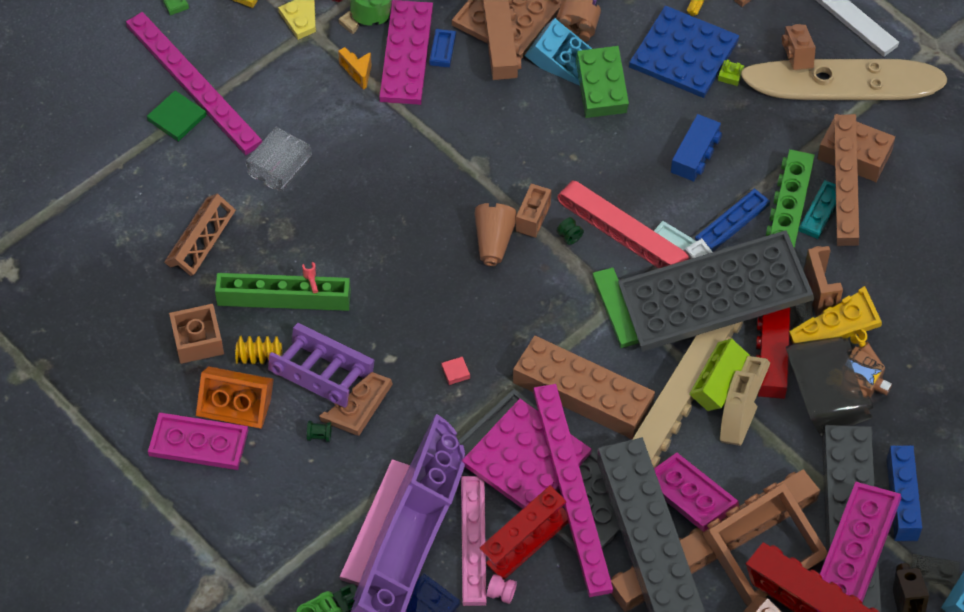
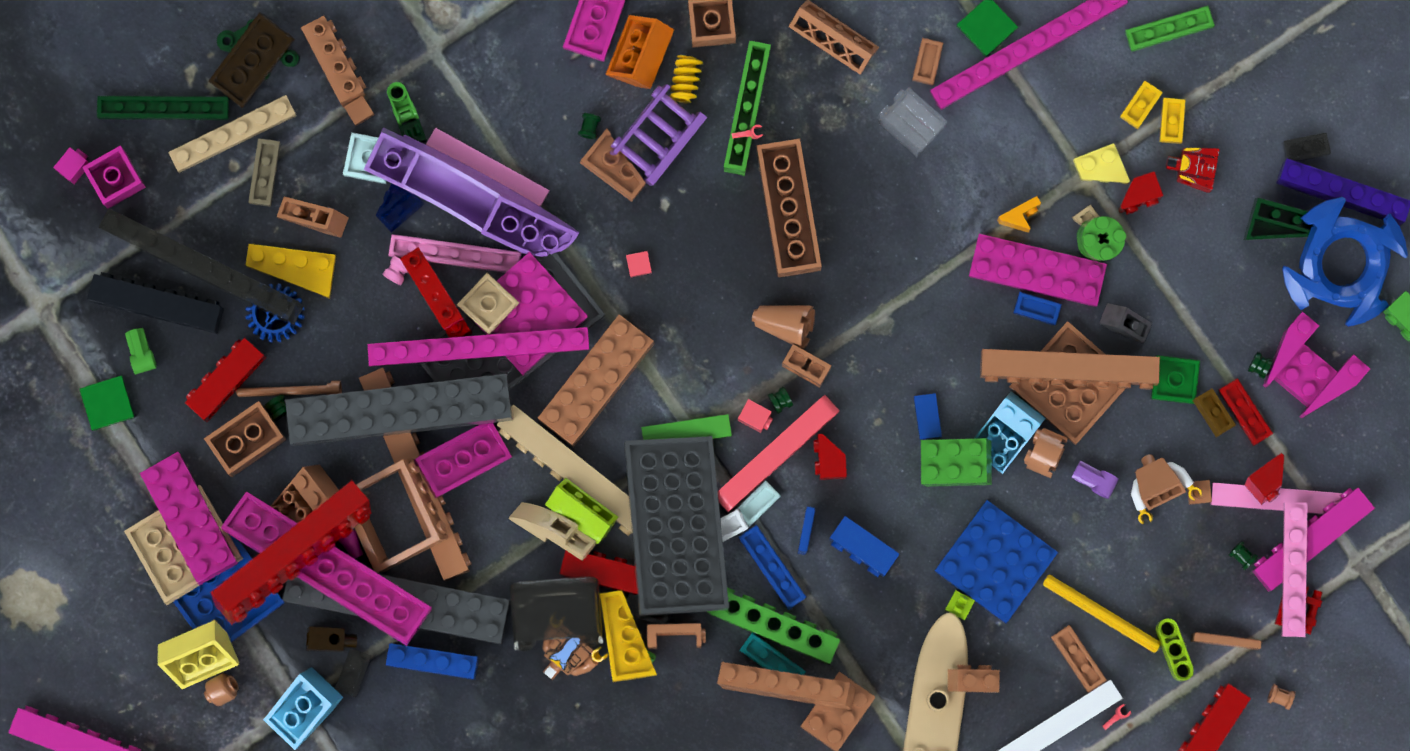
camera: 100 degrees right, 25 degrees up
none -> tan tile [457,273,519,335]
none -> coral brick [738,399,773,433]
none -> nougat brick [756,139,822,278]
none -> blue tile [797,507,815,555]
none -> red slope [813,434,847,480]
none -> nougat tile [912,38,943,85]
none -> blue tile [914,393,942,440]

